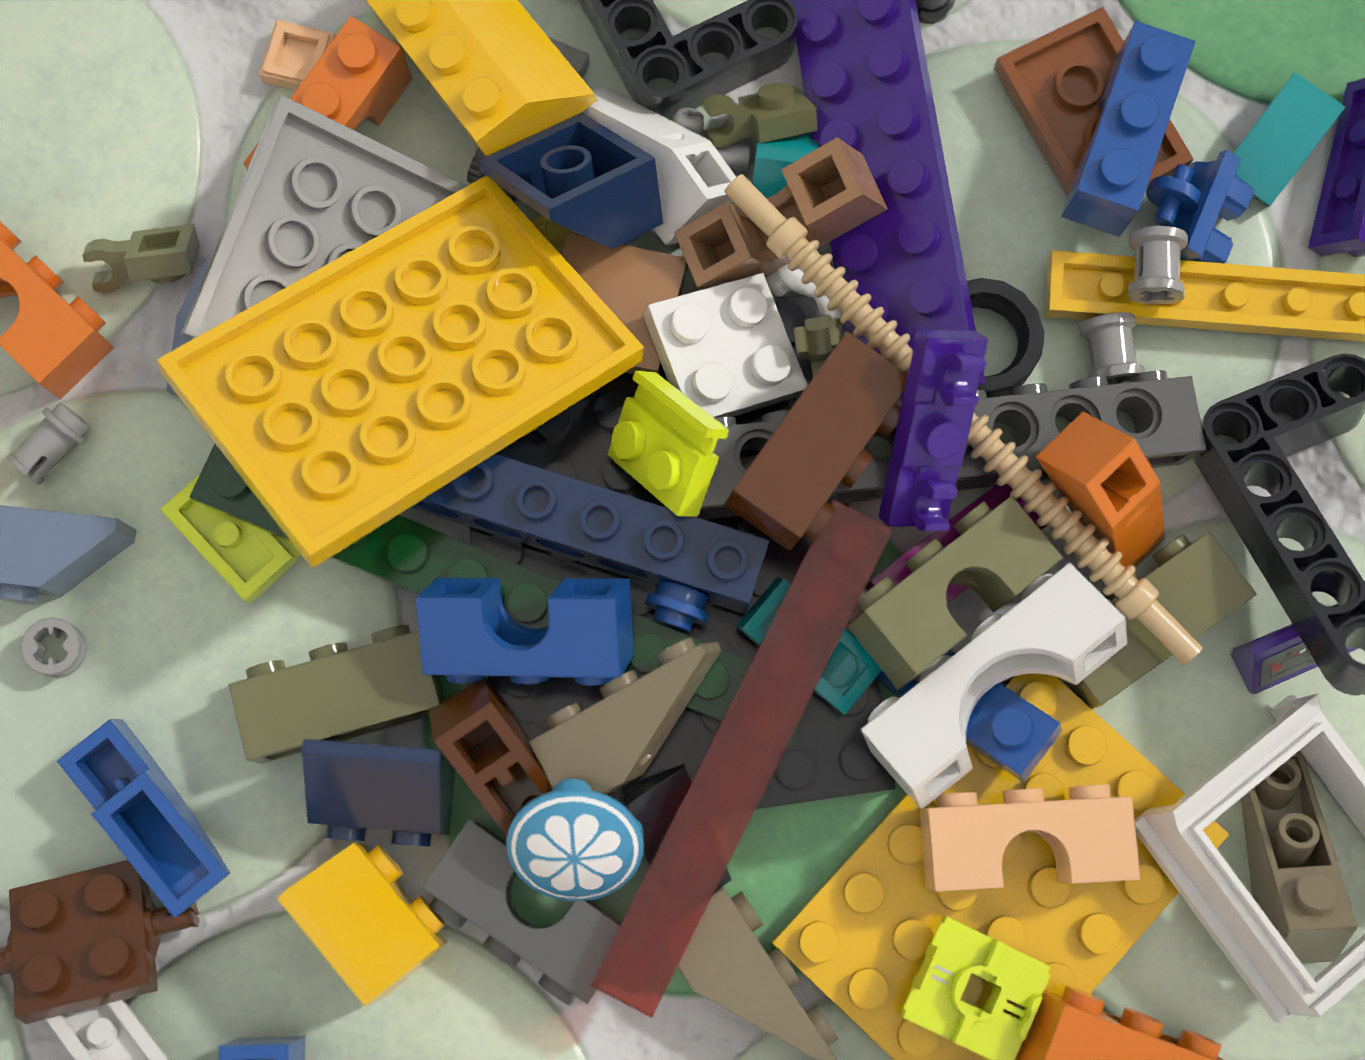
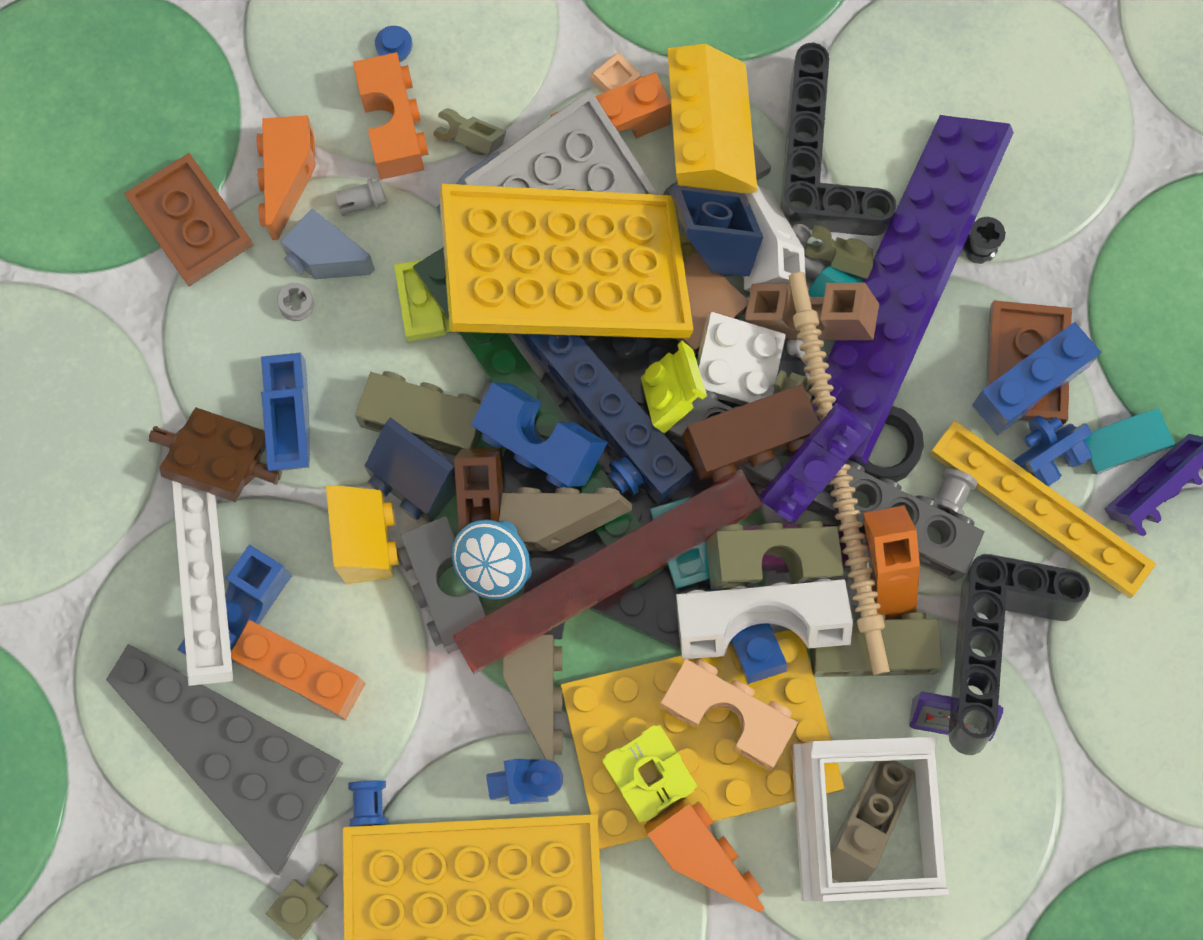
camera: 35 degrees right, 5 degrees down
light grey bush [1128,226,1188,305] -> none

